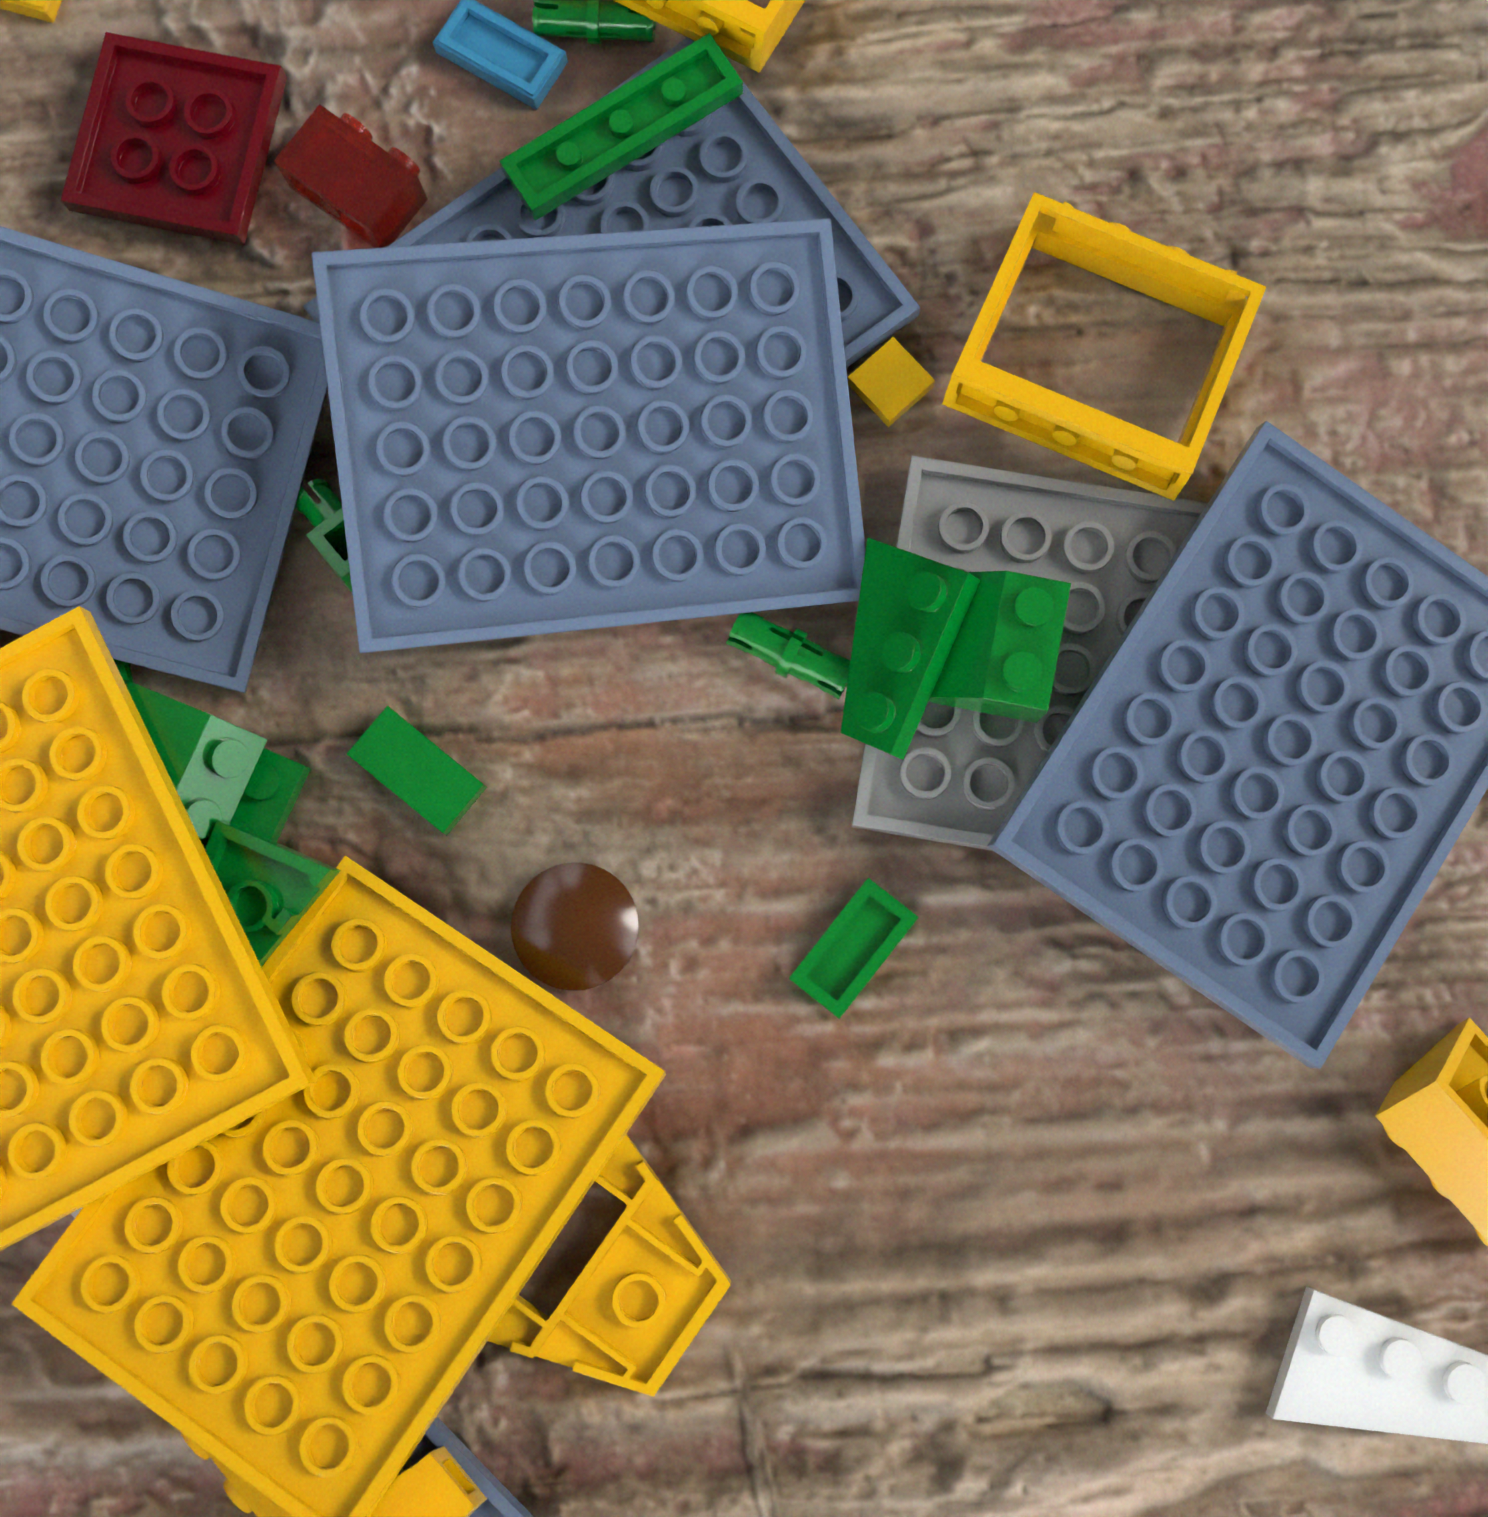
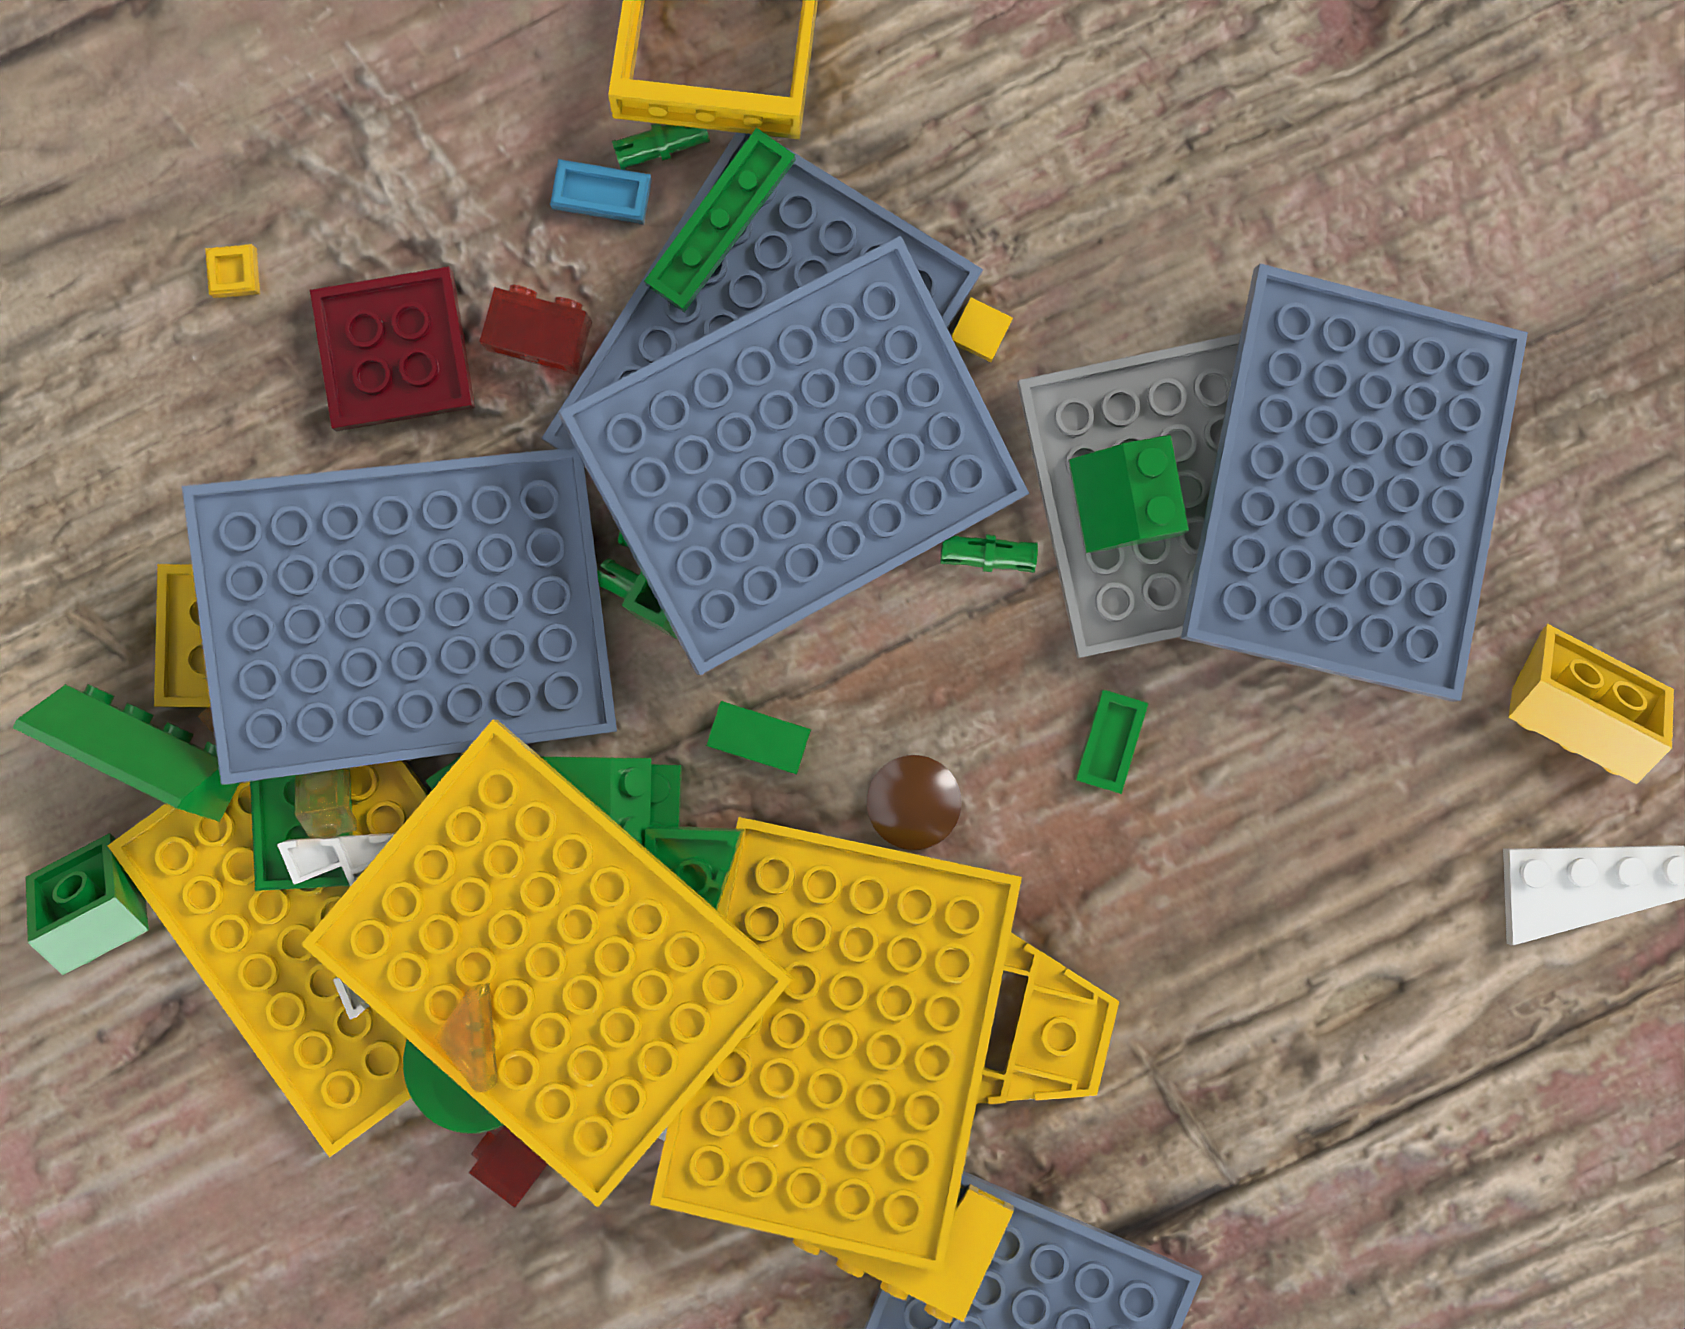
camera: 25 degrees left, 5 degrees up
green wing [840,537,981,760] -> none
yellow window [942,192,1266,501] -> none

